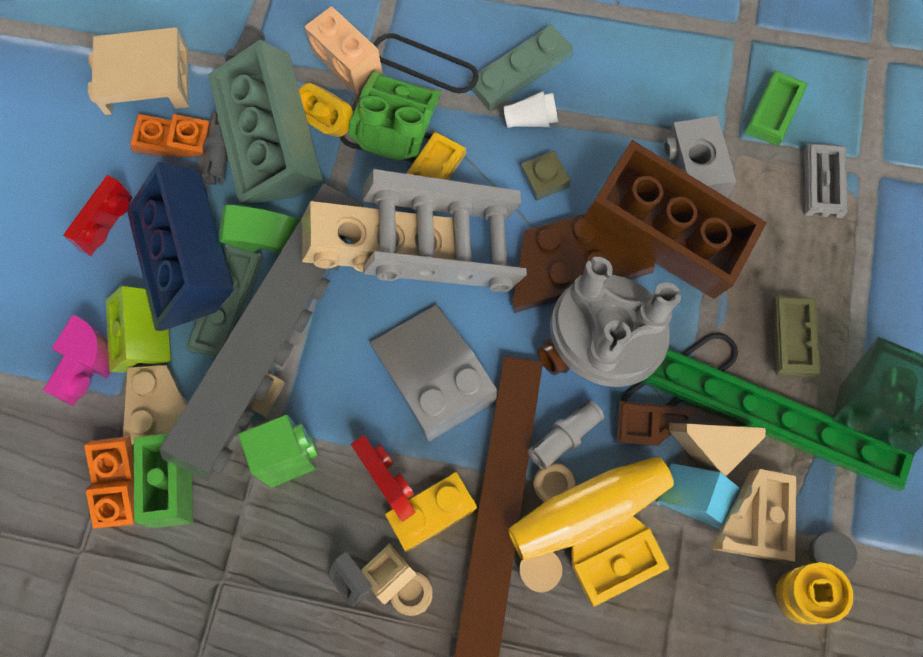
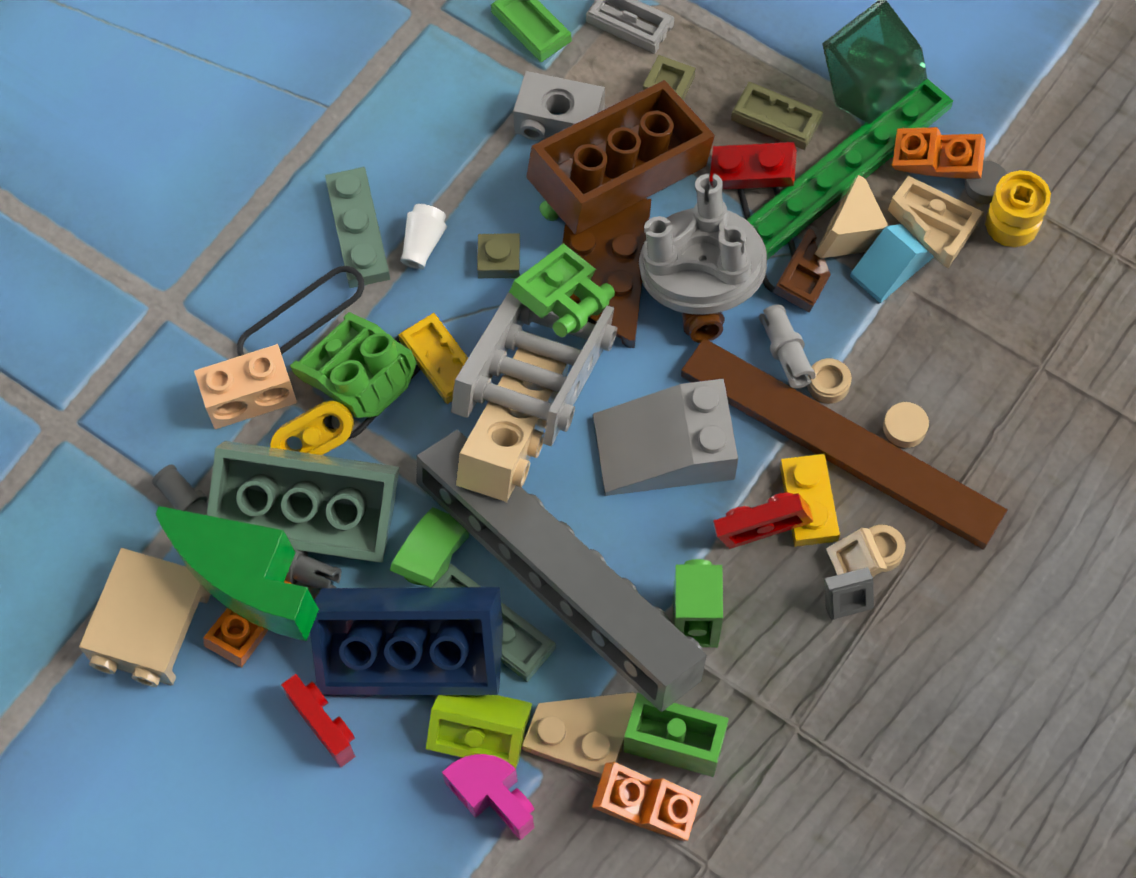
camera: 70 degrees left, 5 degrees down
yellow plate [508,456,674,607] -> none
none -> green slope [155,506,319,642]
none -> bright green plate [509,243,615,337]
none -> olive plate [643,55,696,101]
none -> red plate [710,142,797,190]
none -> orange slope [892,127,986,179]

